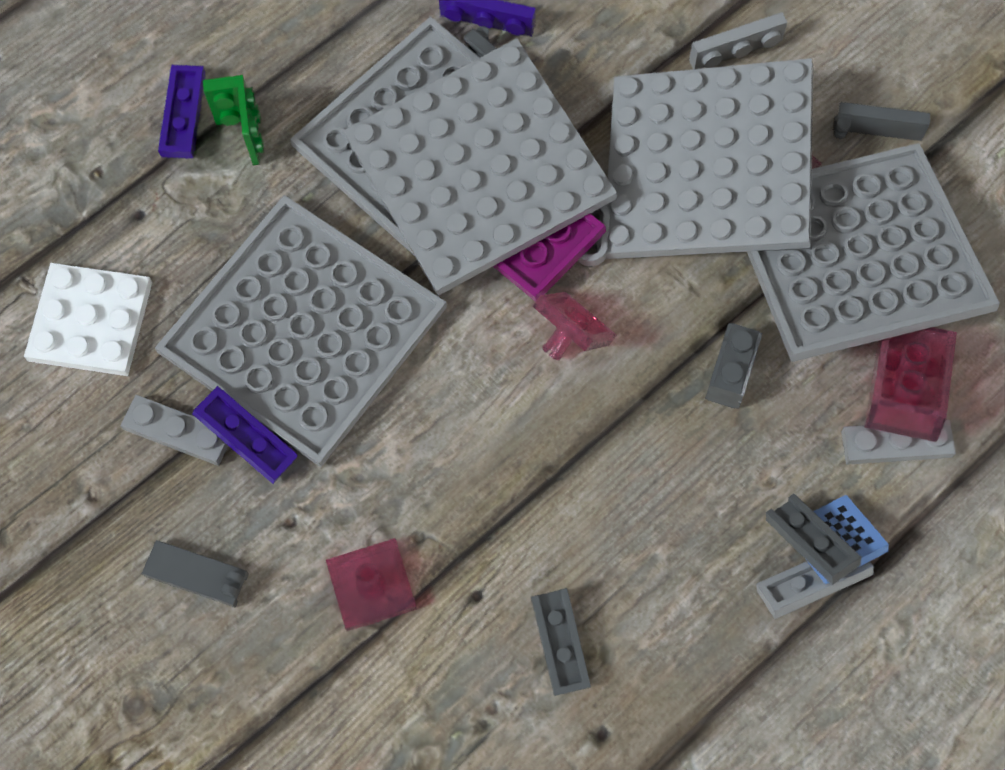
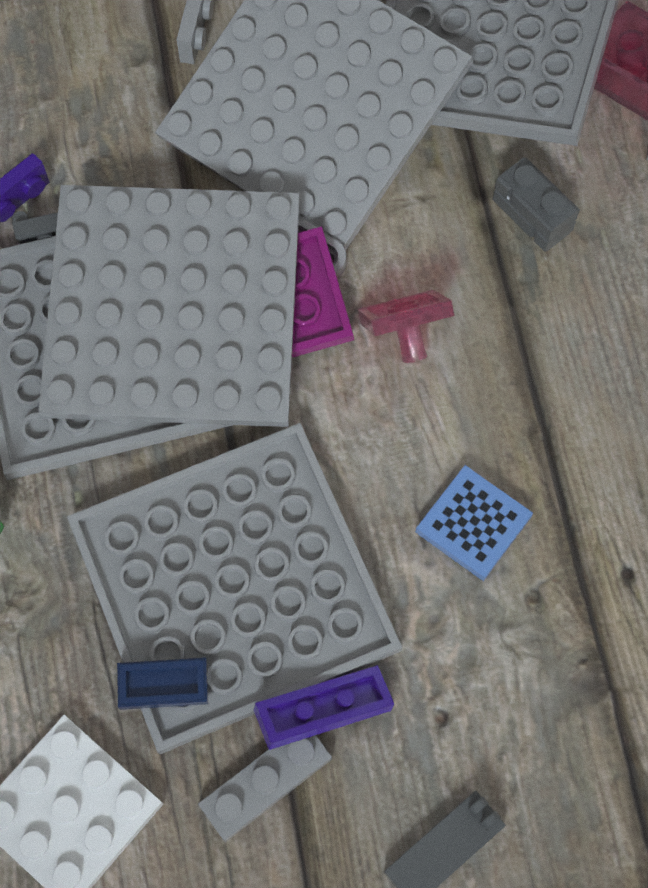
camera: 60 degrees left, 0 degrees up
clear pink tile [326,538,417,632] -> none
none -> dark blue tile [117,657,209,710]
none -> medium blue tile [415,465,533,582]

